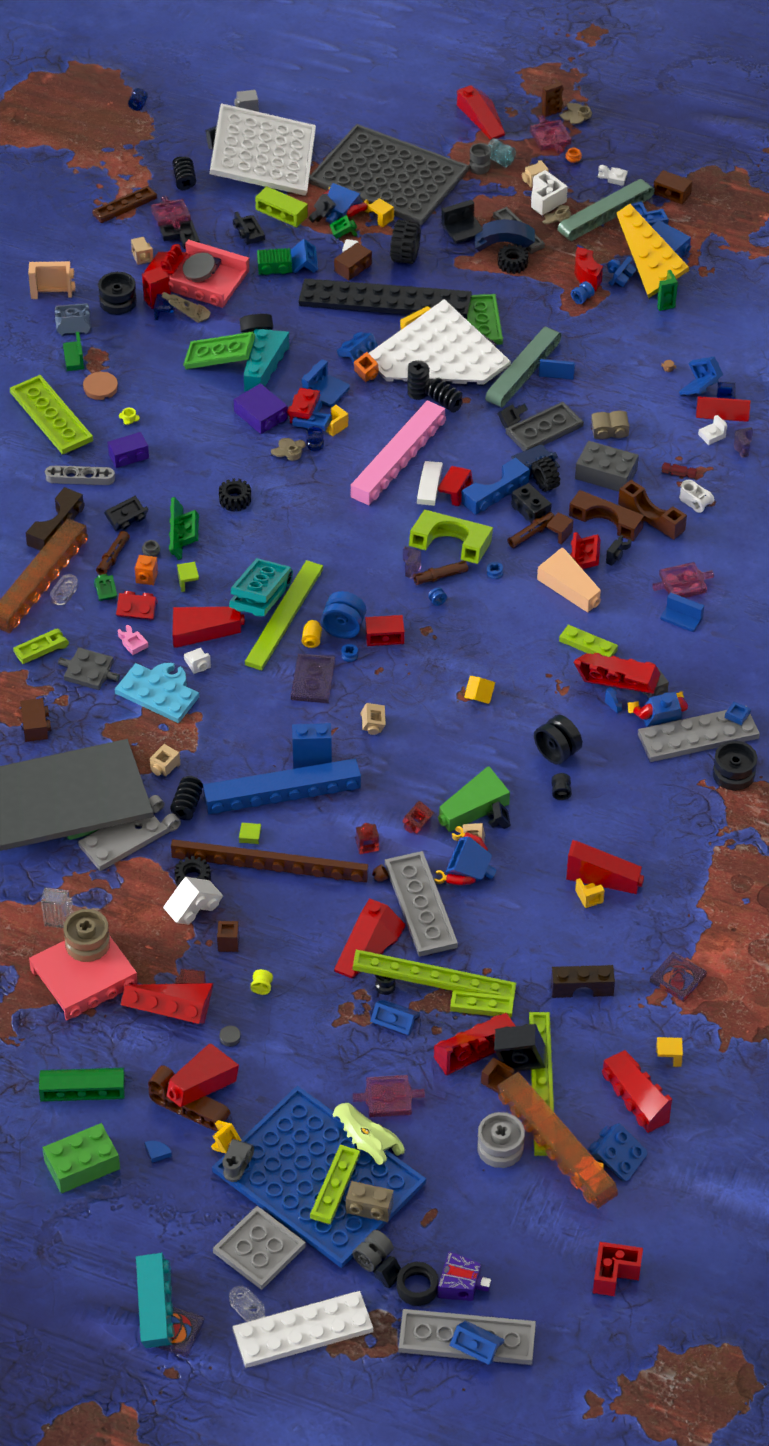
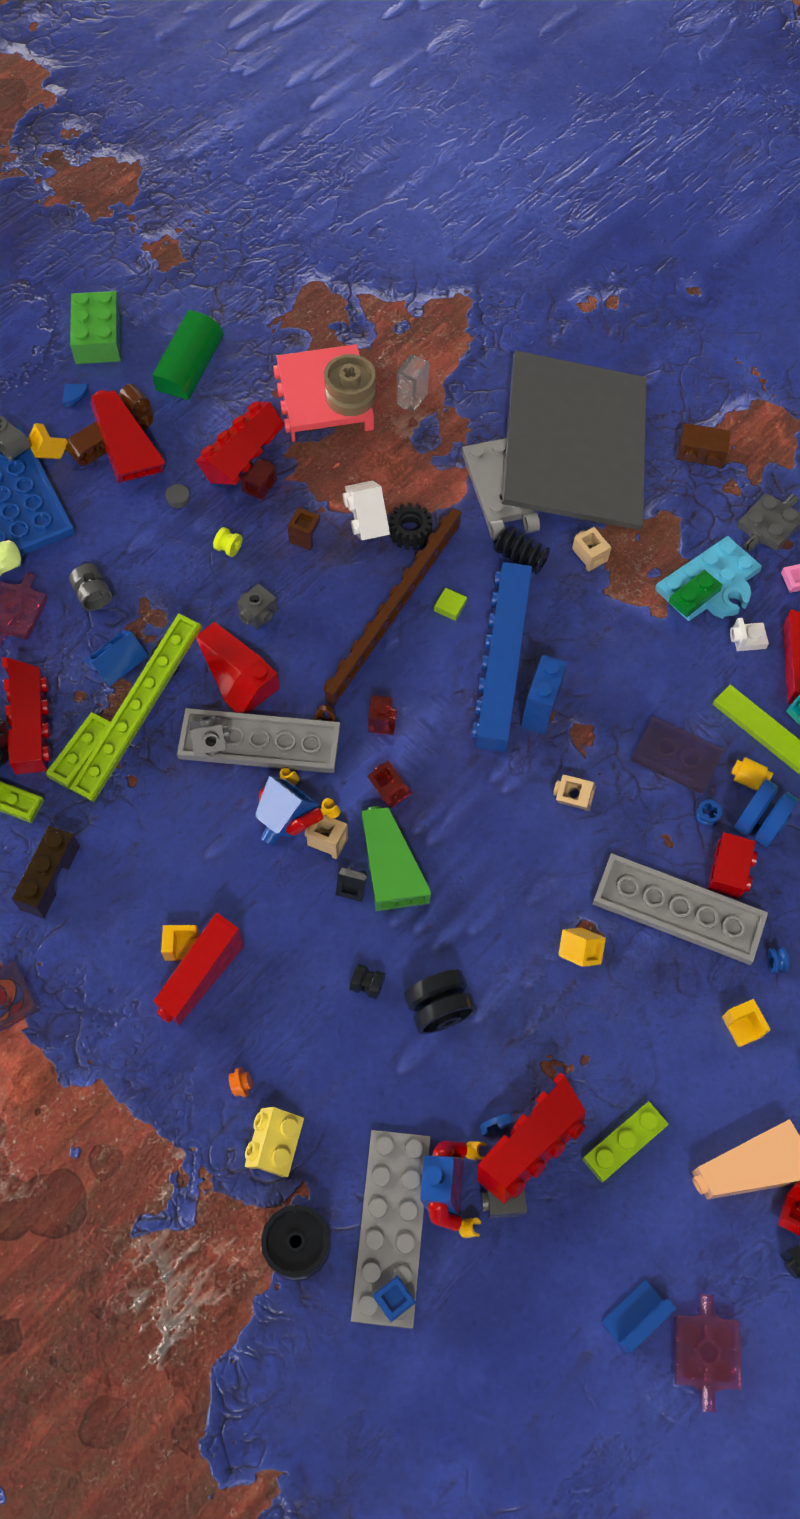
camera: 110 degrees right, 15 degrees up
none -> dark grey wheel [68,563,112,611]
none -> dark grey brick [190,715,230,756]
none -> orange plate [229,1067,253,1097]
none -> dark grey brick [237,583,278,629]
none -> light yellow bracket [245,1107,304,1177]
none -> light grey plate [592,853,768,965]
none -> green plate [669,570,723,617]
none -> yellow panel [722,999,770,1047]

